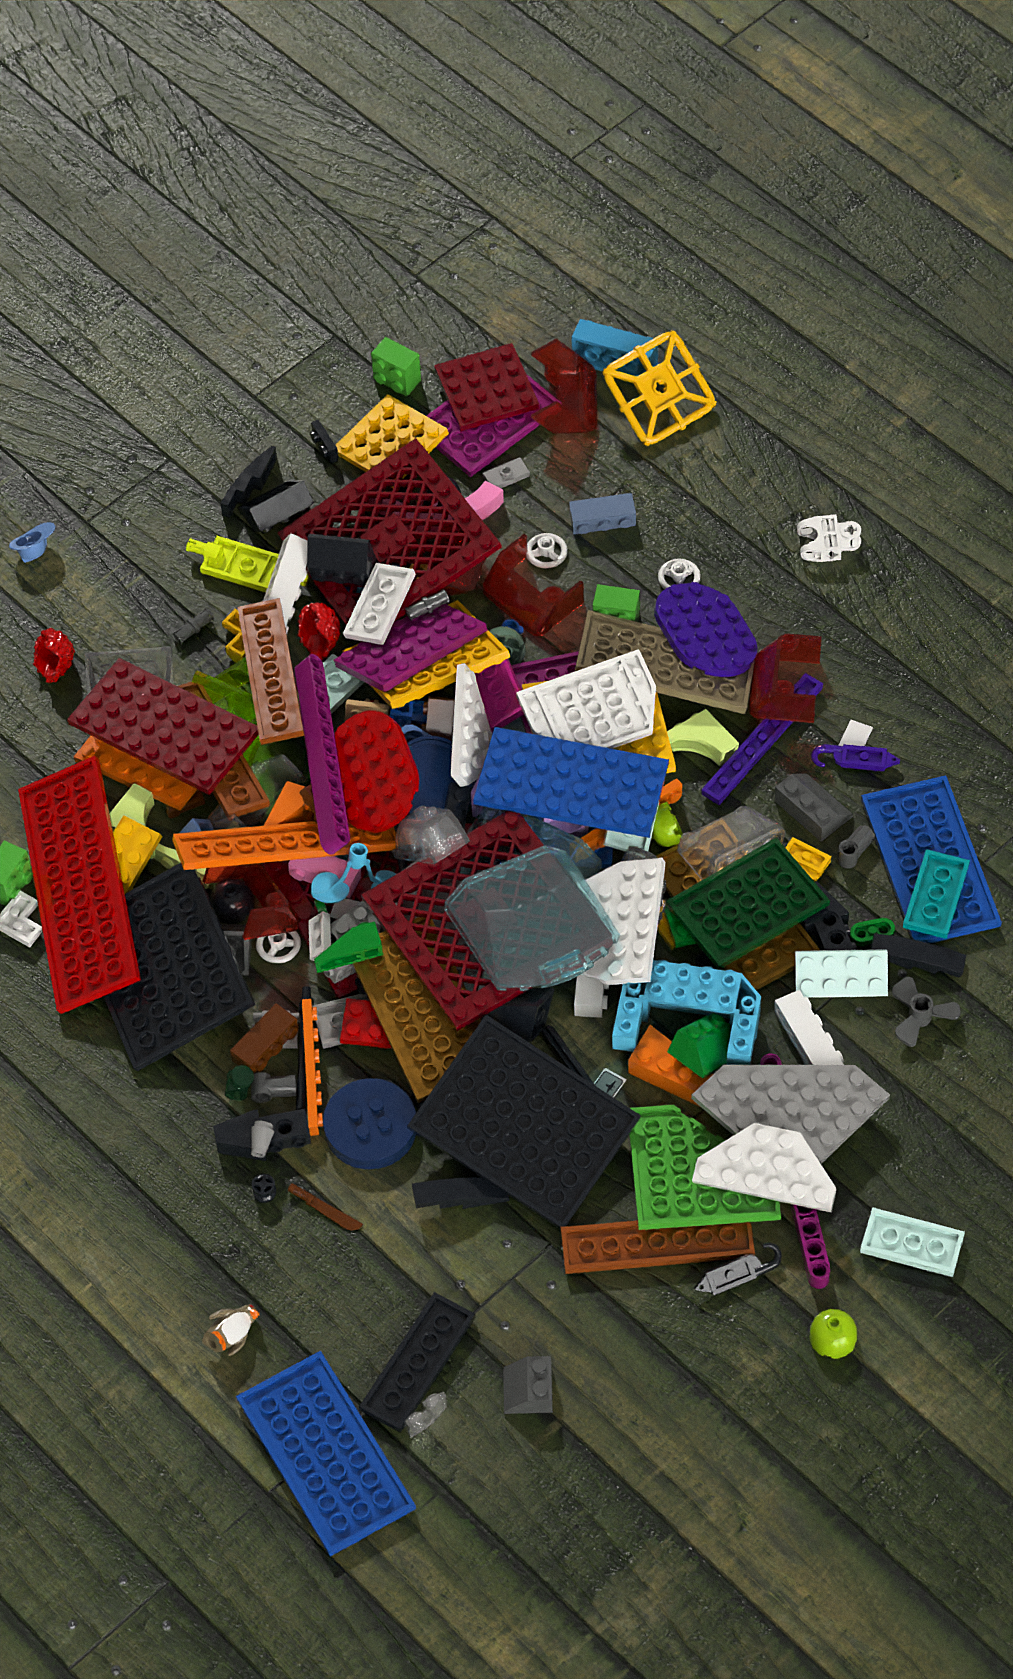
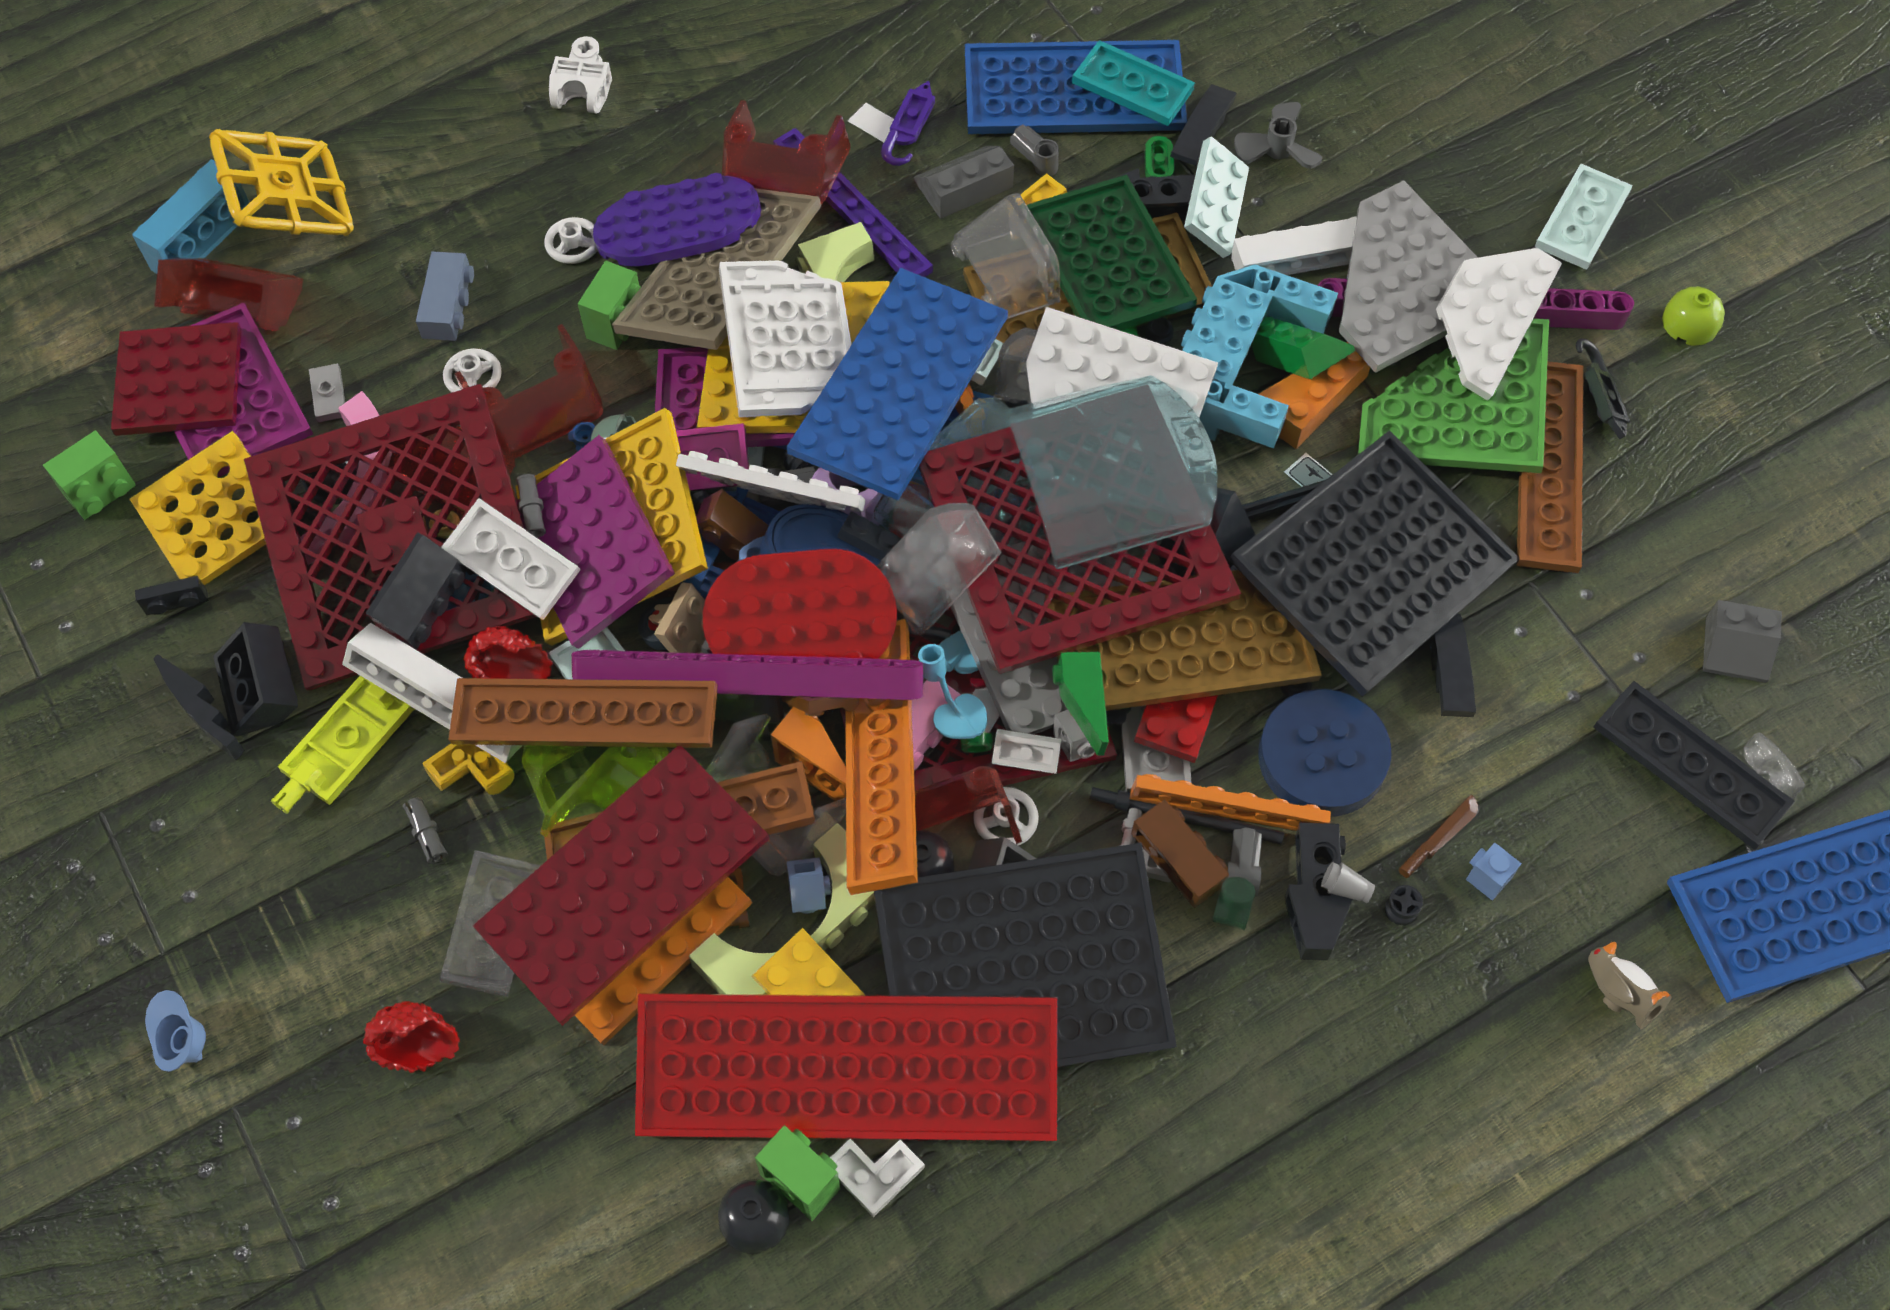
camera: 80 degrees left, 5 degrees up
none -> medium blue brick [1466,843,1522,901]

